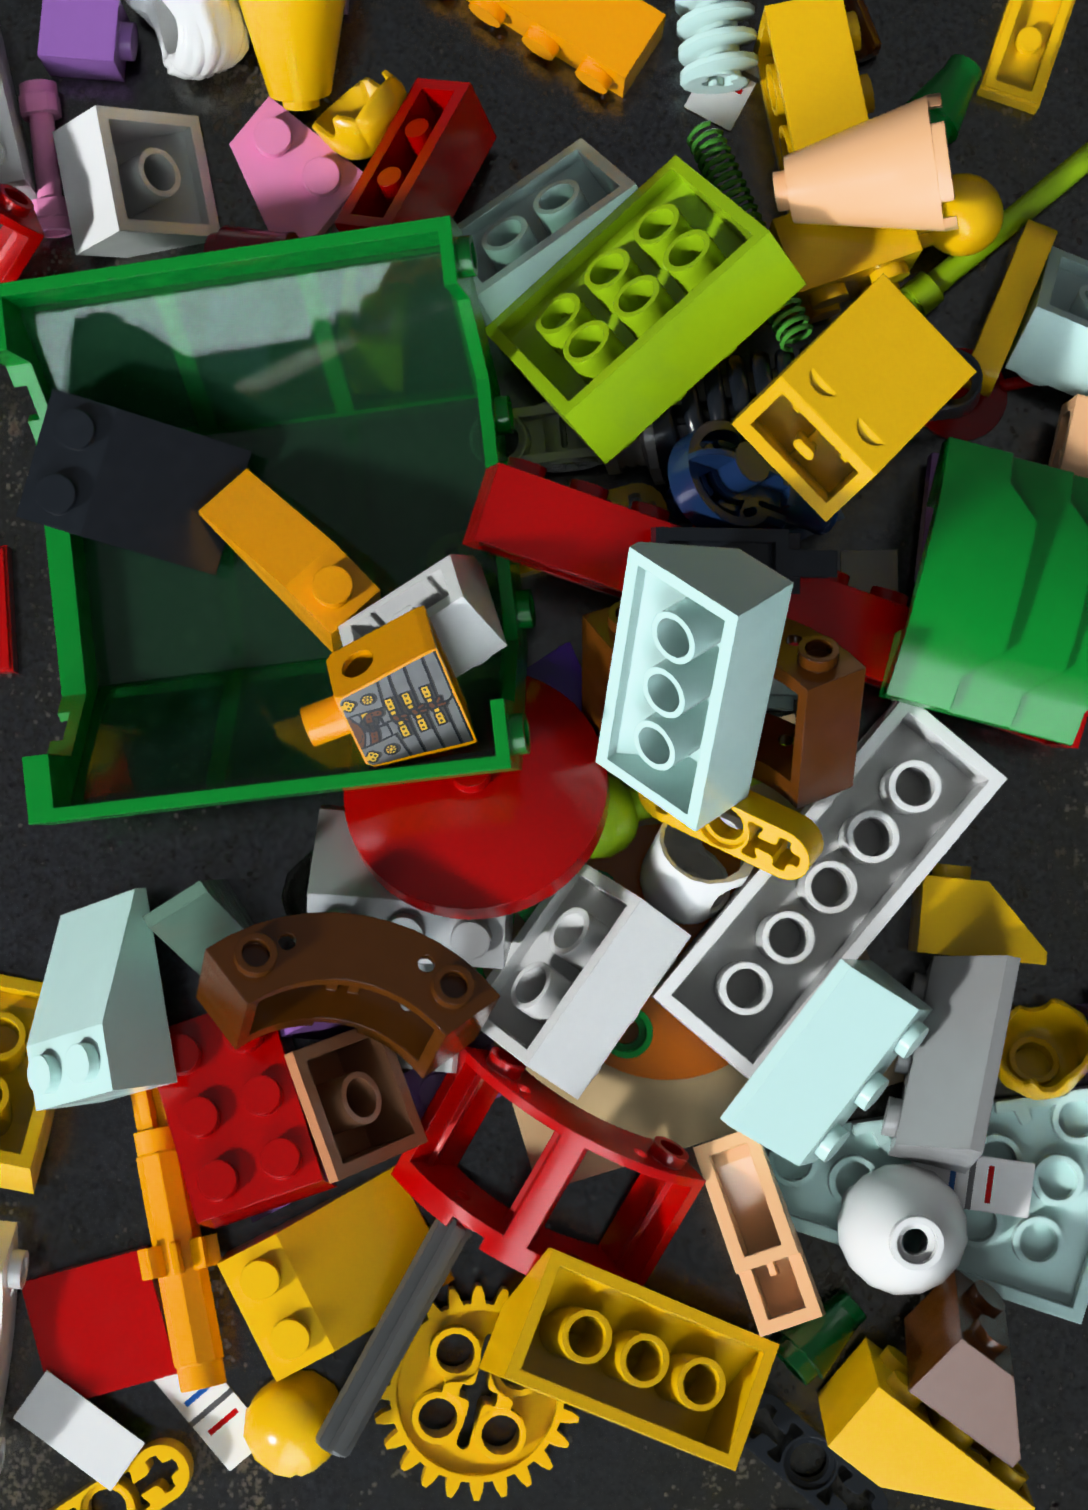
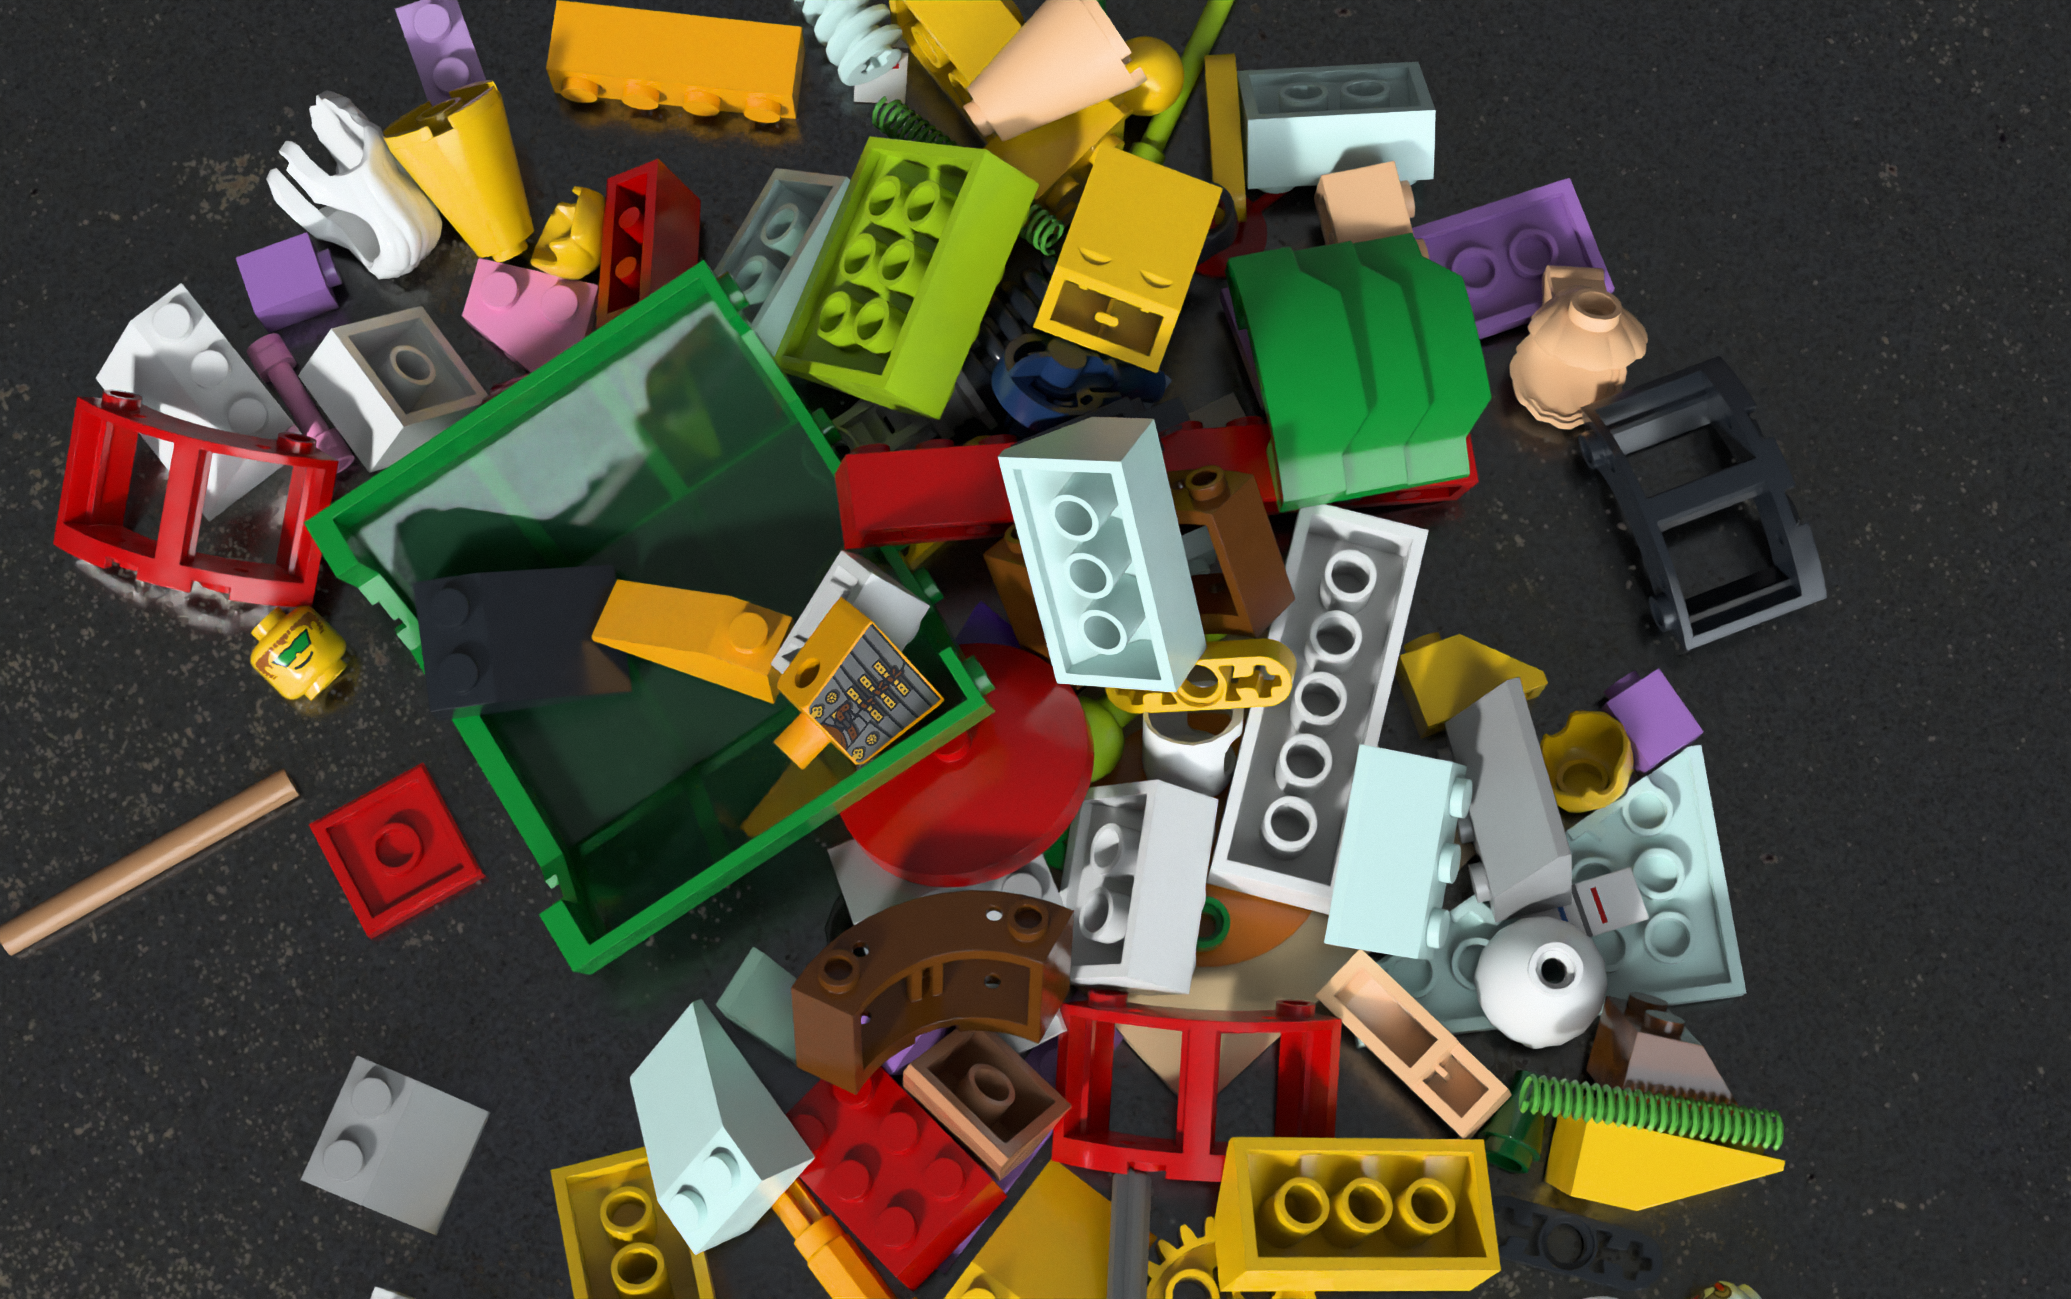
camera: 25 degrees left, 10 degrees down
none -> bright green piece [1519,1073,1784,1151]

